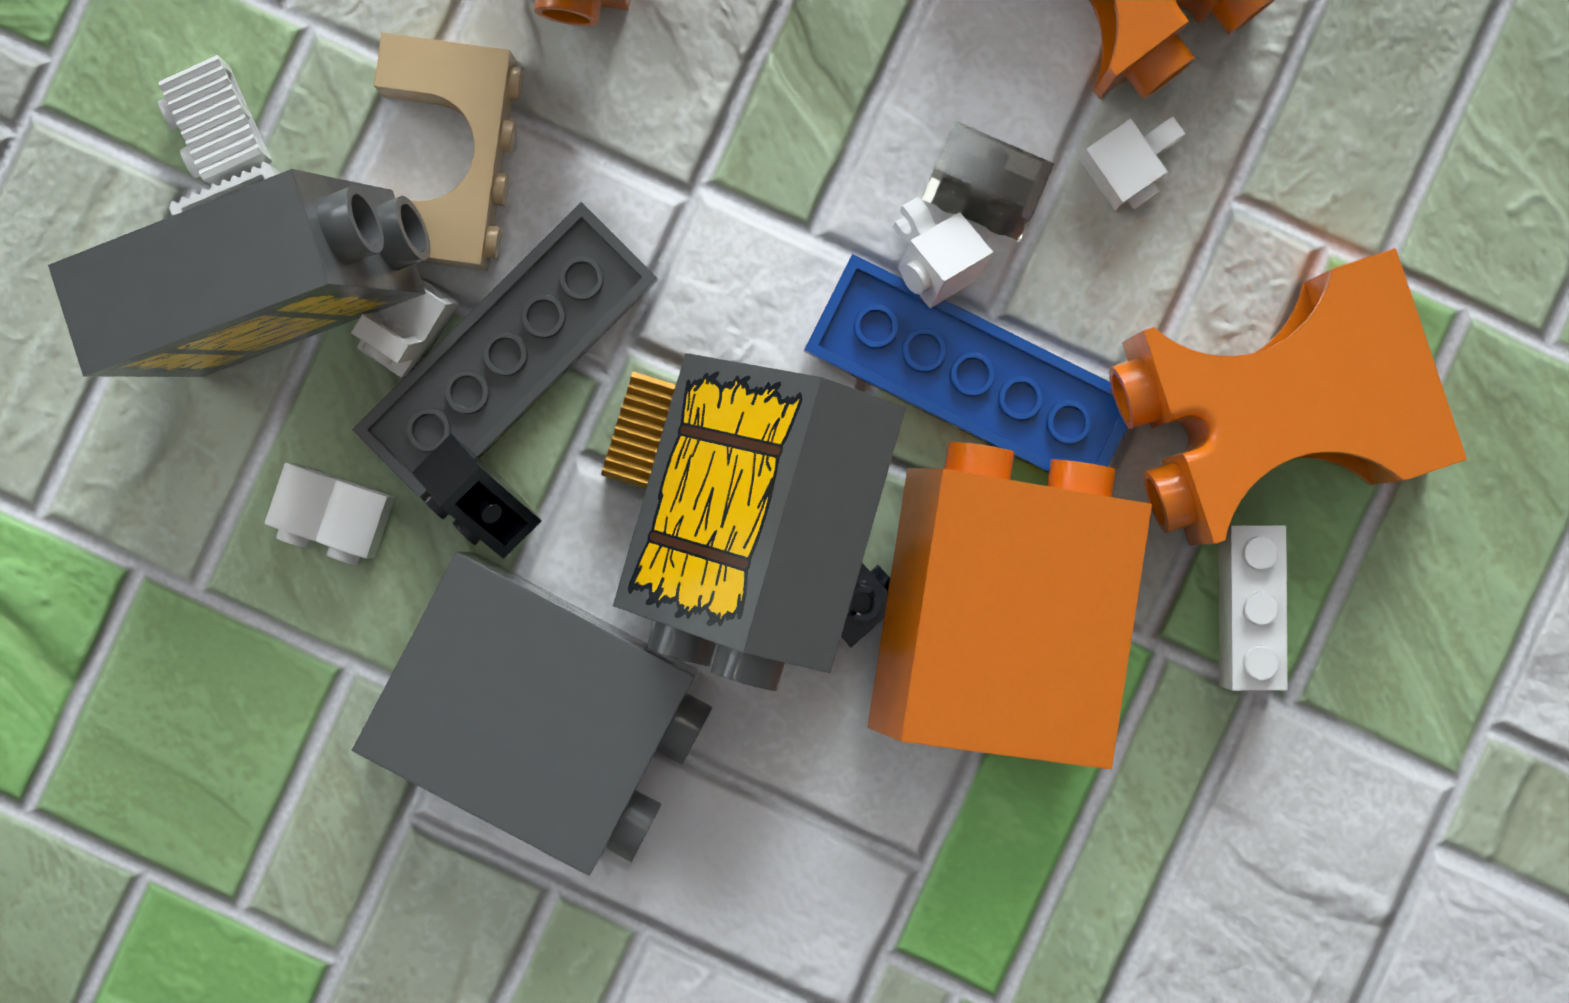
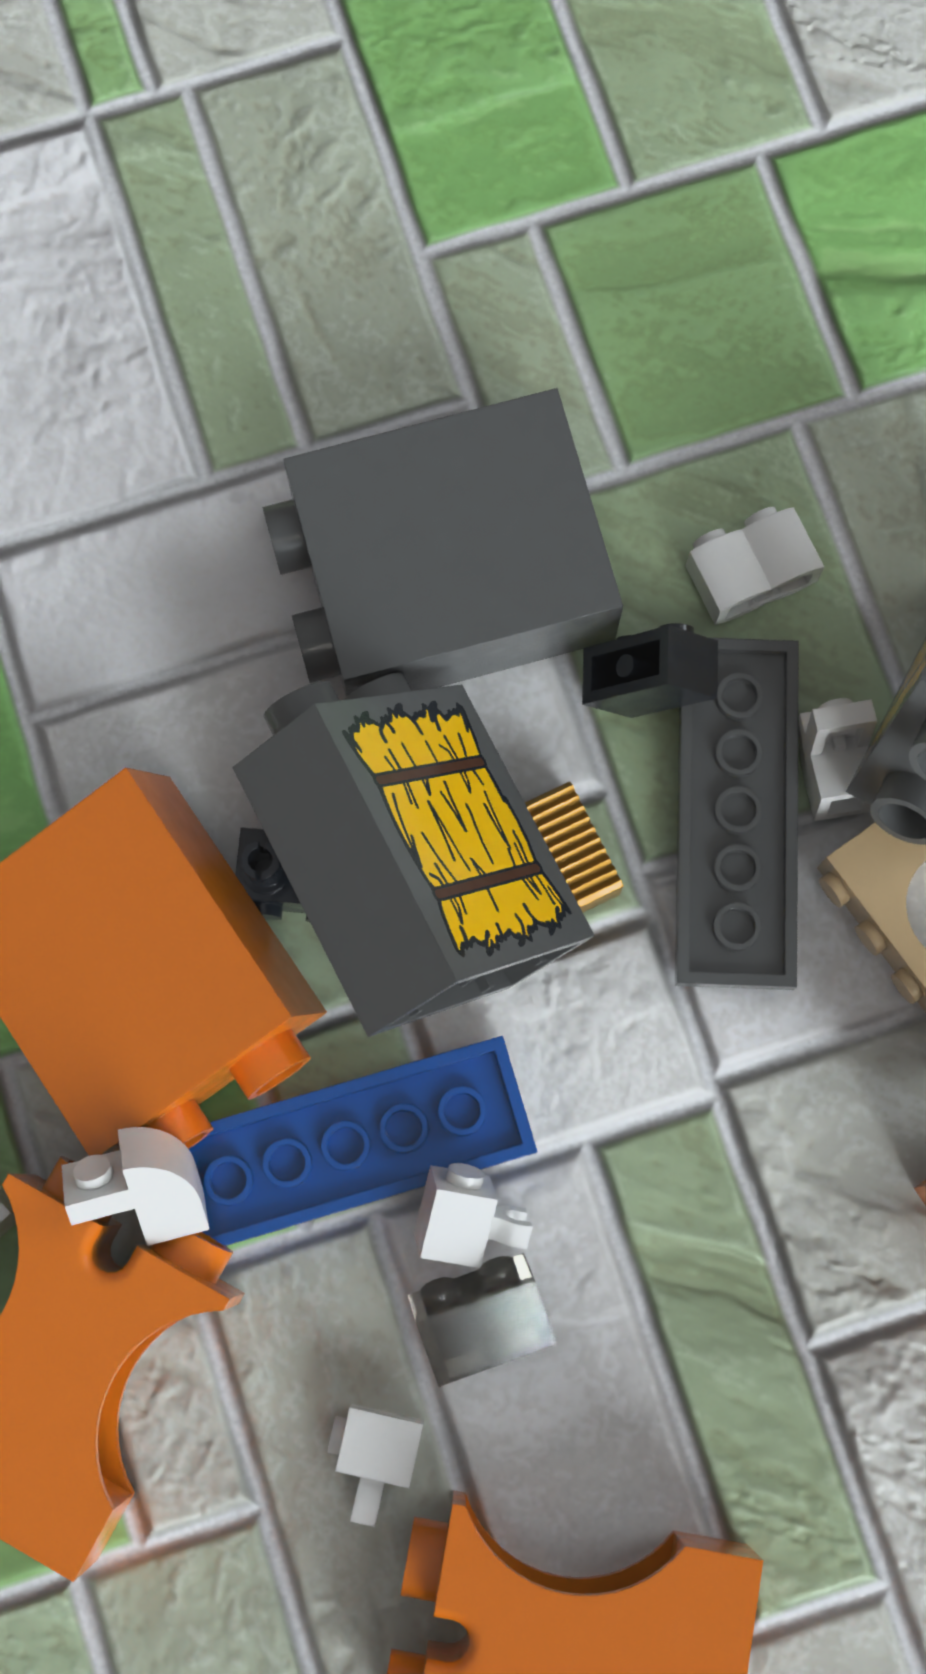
camera: 135 degrees right, 10 degrees down
none -> white brick [62,1127,210,1246]

